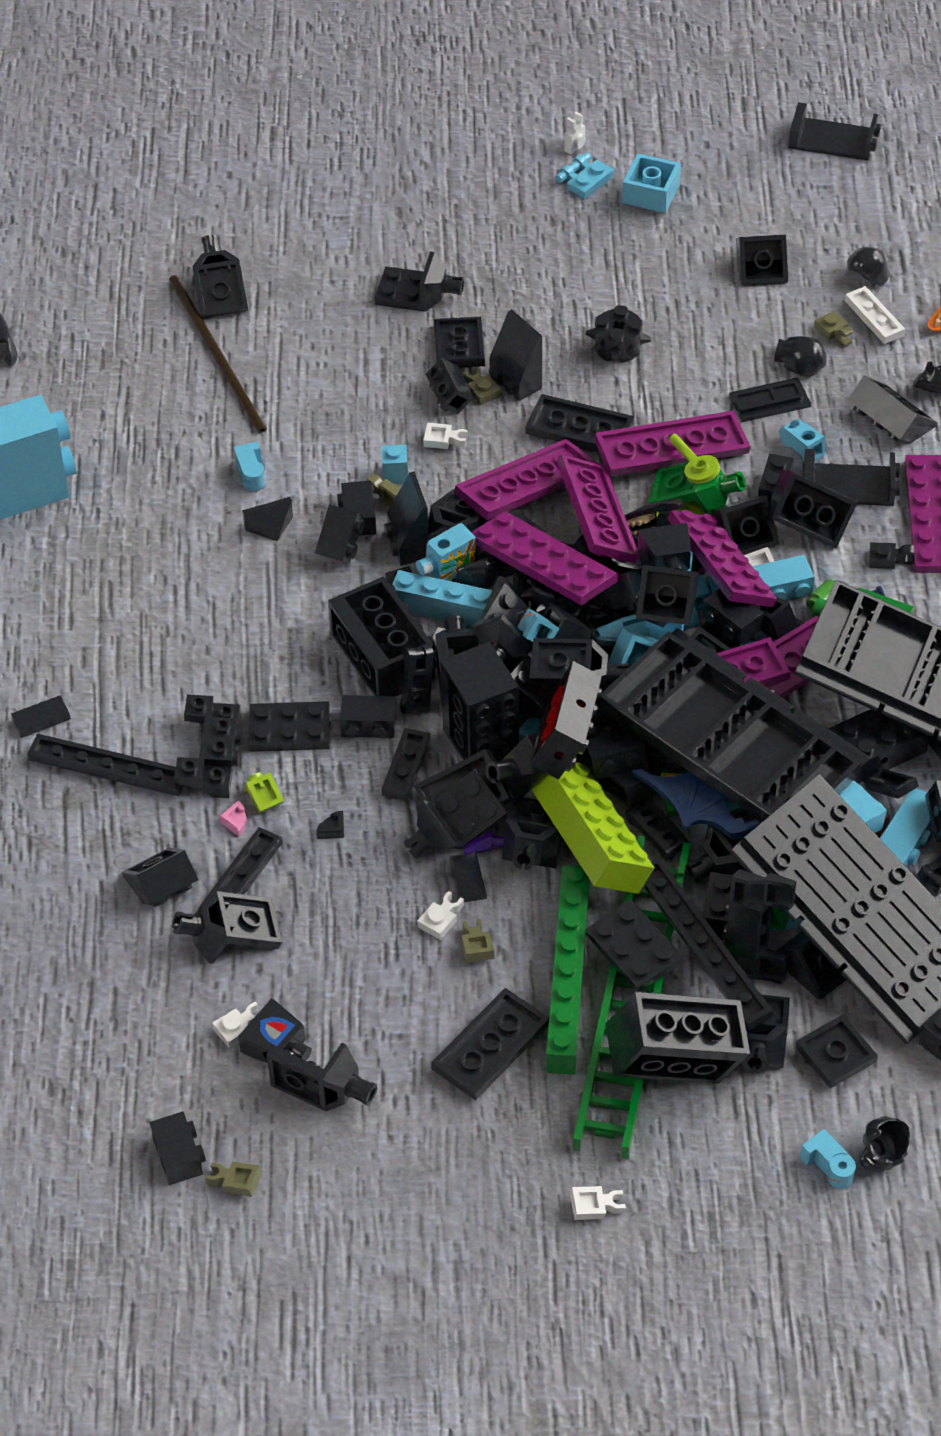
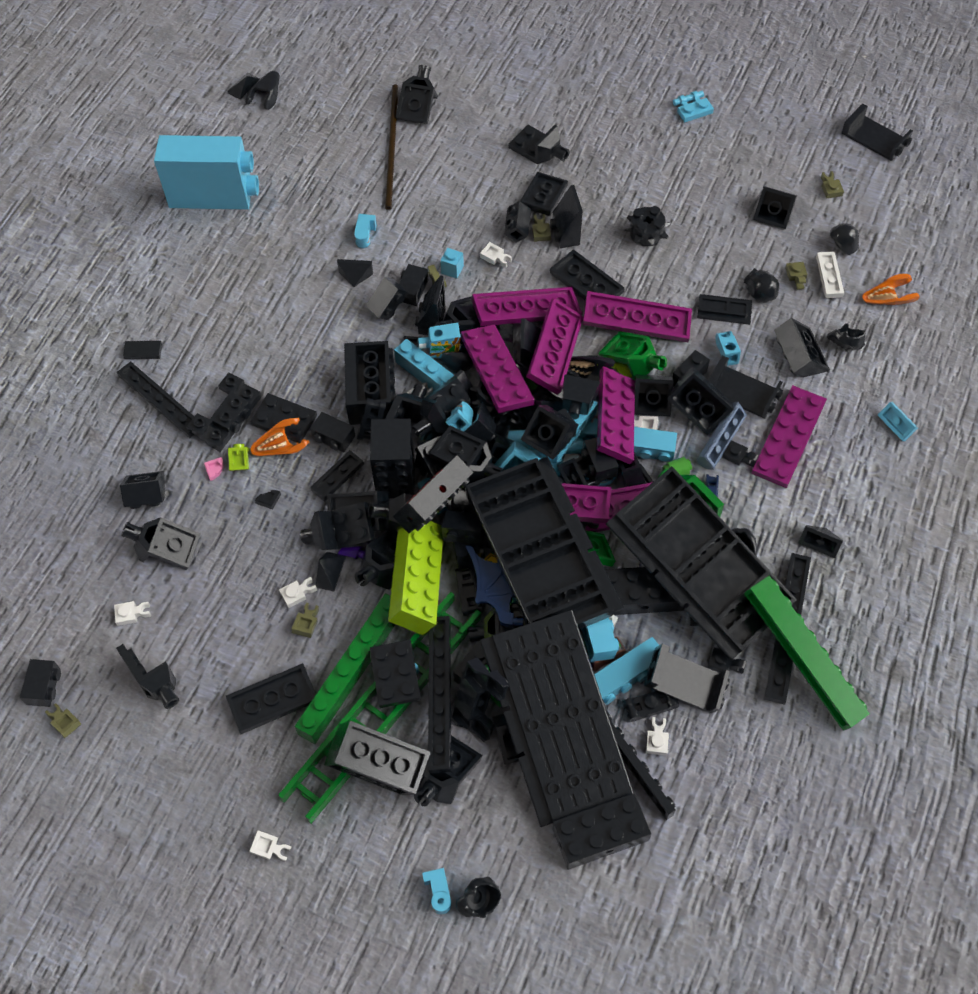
camera: 25 degrees right, 10 degrees up
black tile [201,827,283,905] -> none
black torso [238,998,312,1064] -> none
white plate [564,112,586,154] -> none
medium azure brick [622,153,681,213] -> none
lime piece [669,434,720,484] -> none
black plate [795,1015,878,1088] -> none
black tile [864,769,919,799] -> none
none -> orange animal [250,418,309,456]
none -> black slope [520,318,541,365]
none -> sand blue brick [697,402,747,470]
none -> olive plate [821,171,844,198]

